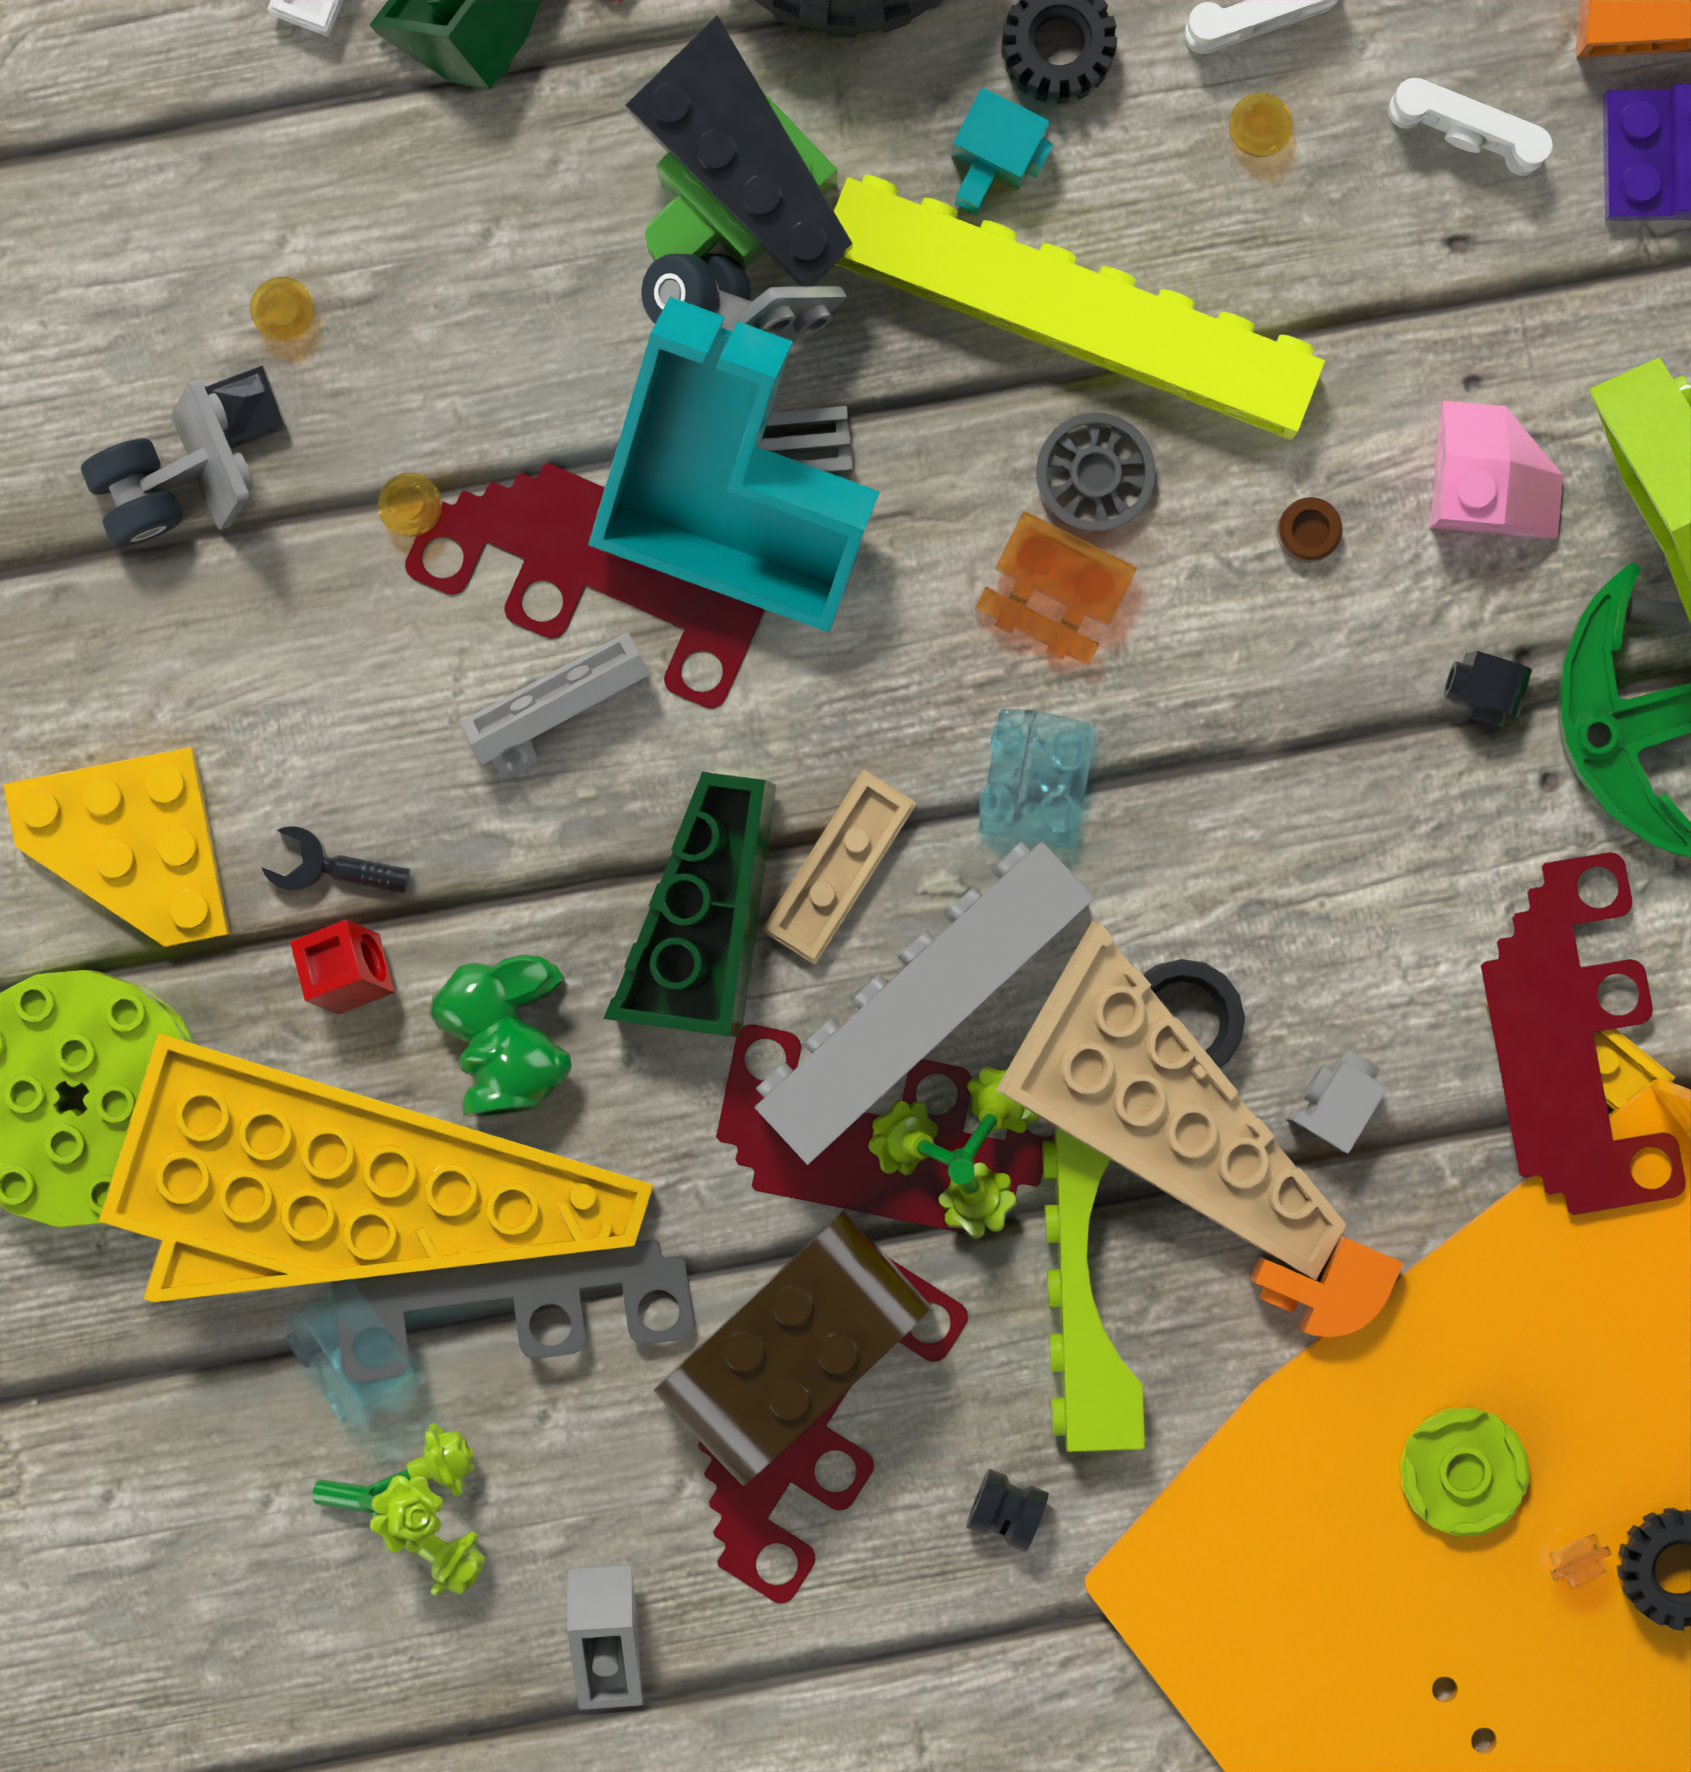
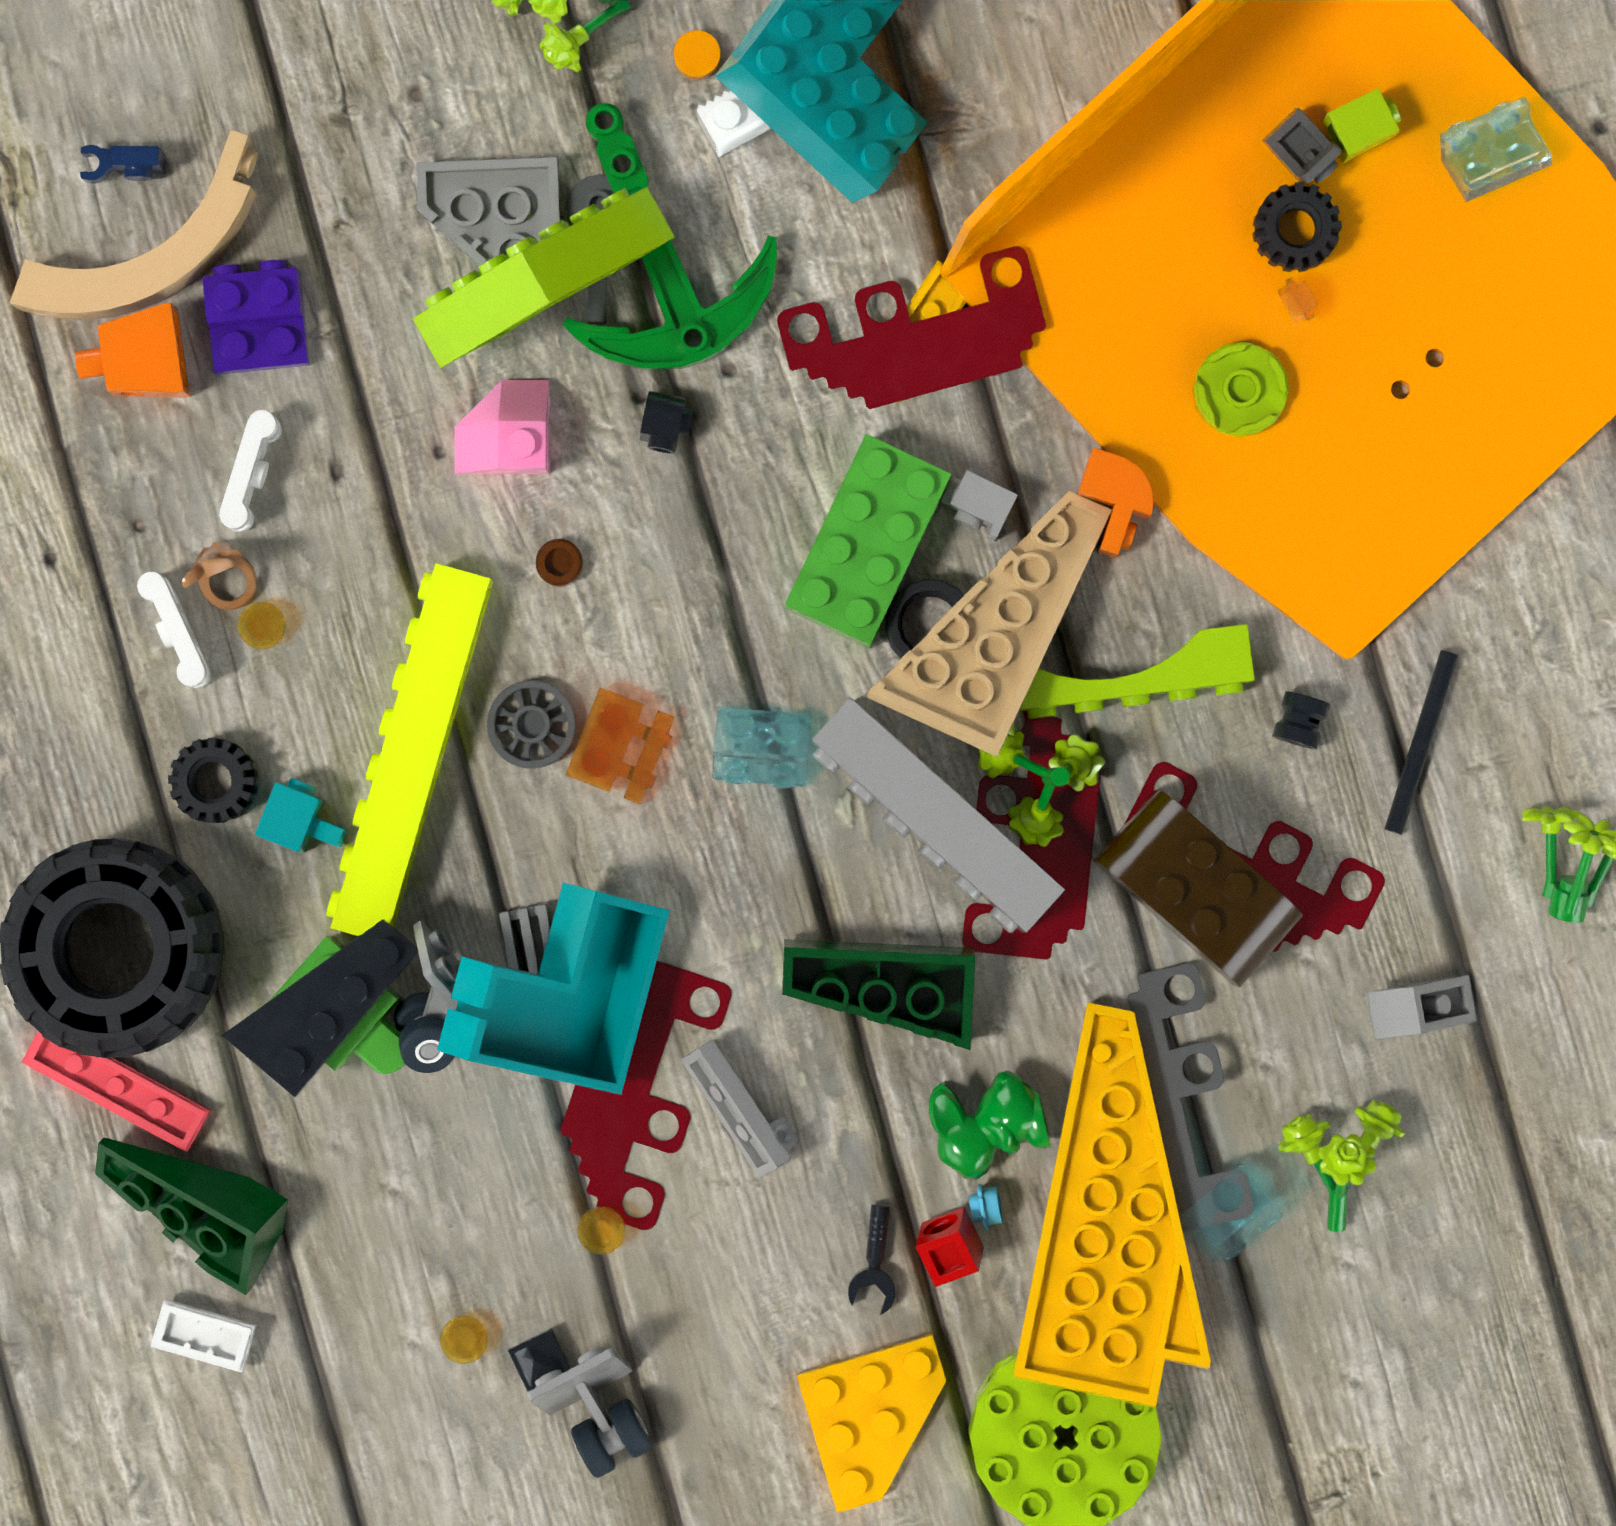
camera: 90 degrees left, 0 degrees up
tan tile [761,769,917,965] -> none
none -> medium nougat piece [182,542,257,610]
none -> bright green brick [785,434,952,649]
none -> medium azure plate [969,1184,1003,1230]
none -> black bar [1384,650,1458,835]

